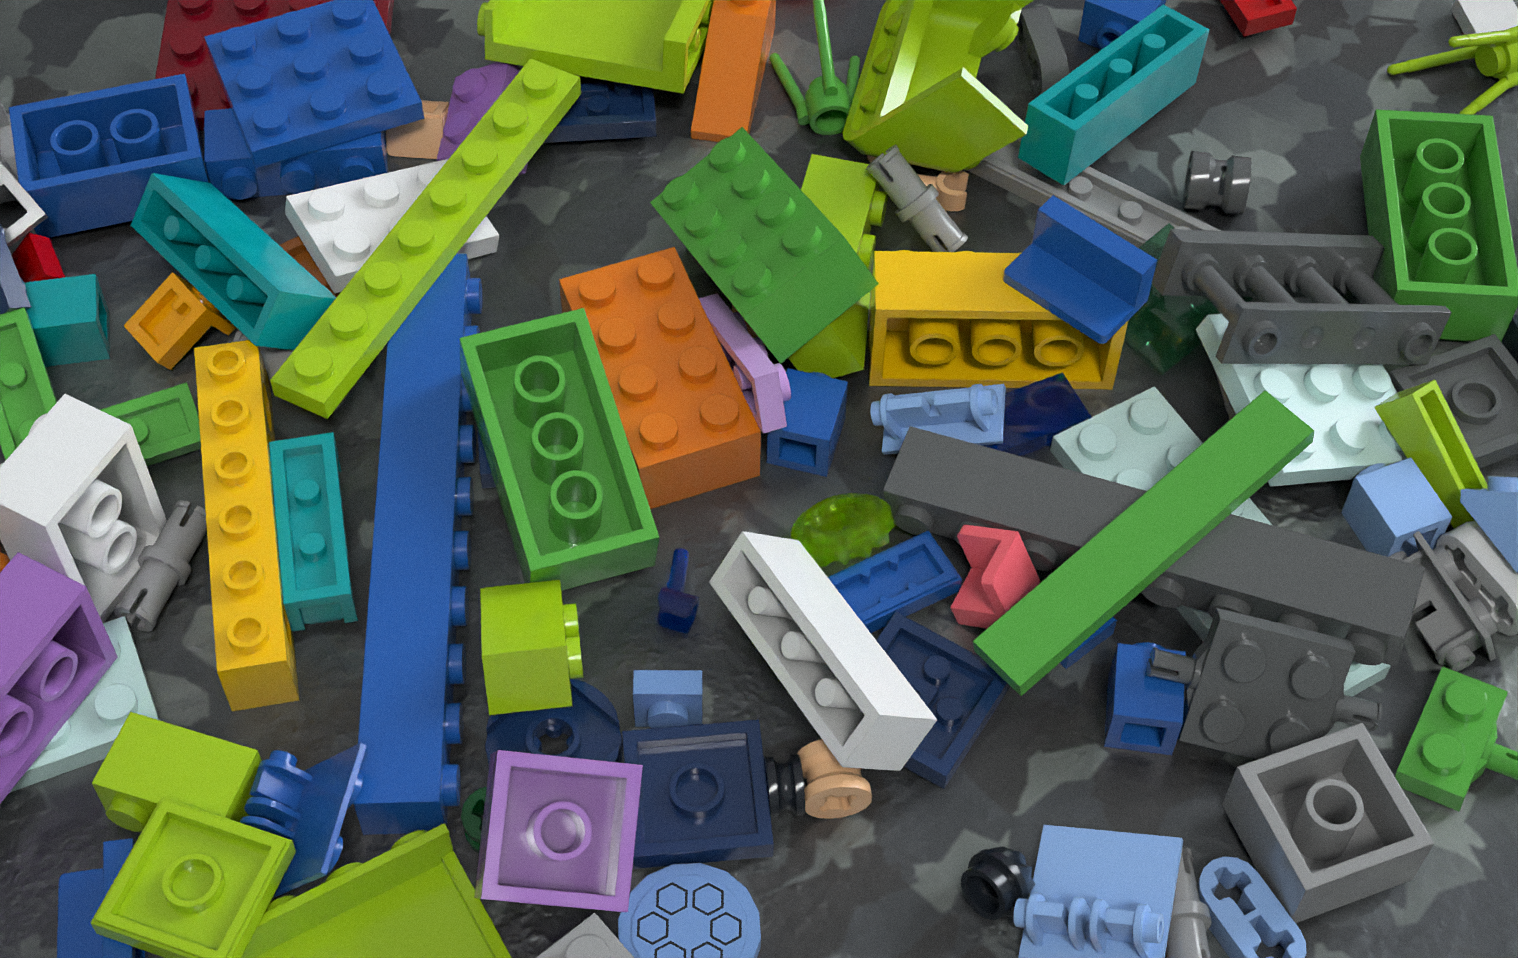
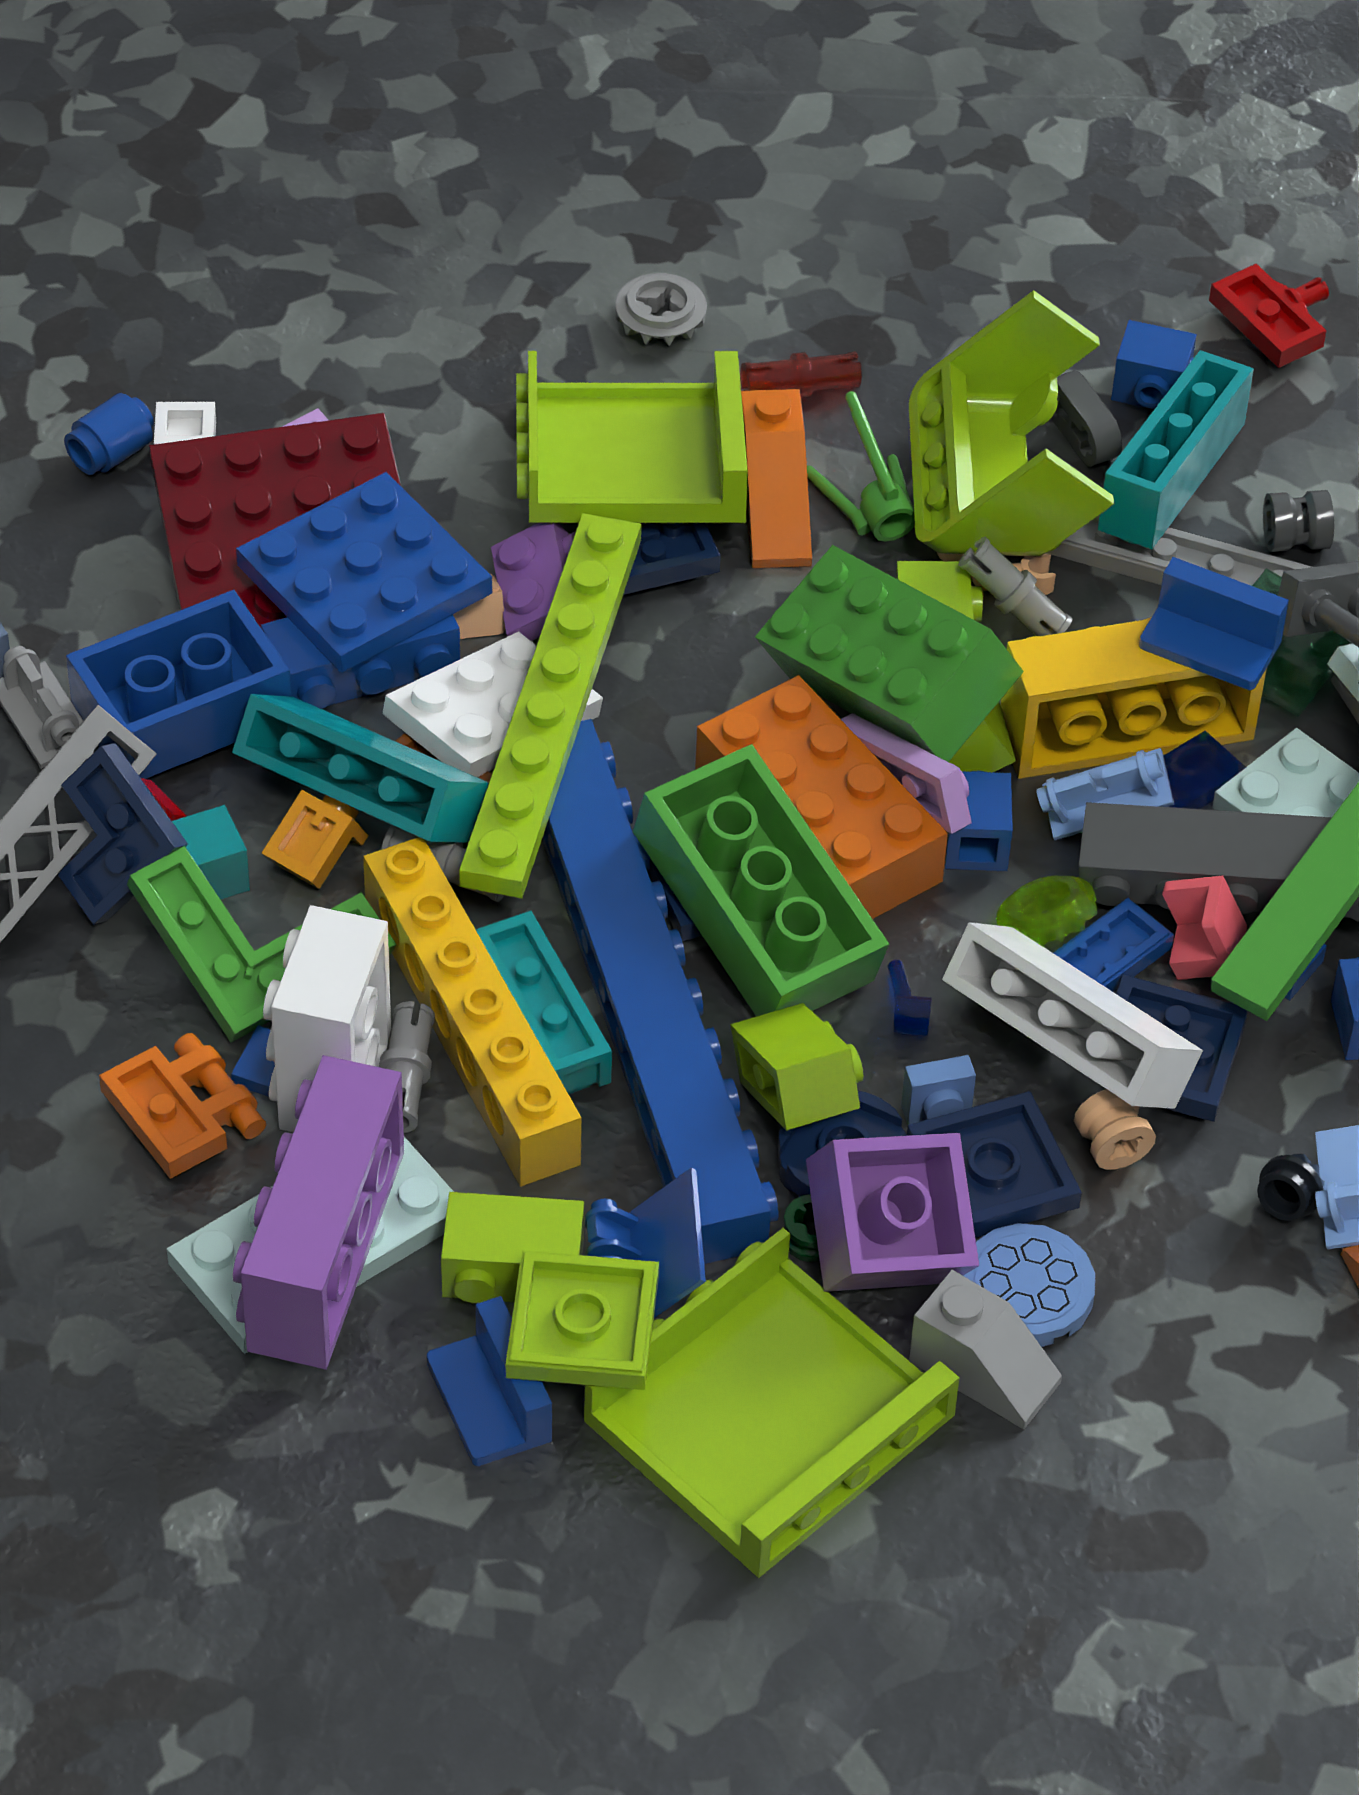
camera: 15 degrees left, 5 degrees down
black bush [764,754,805,820] -> none

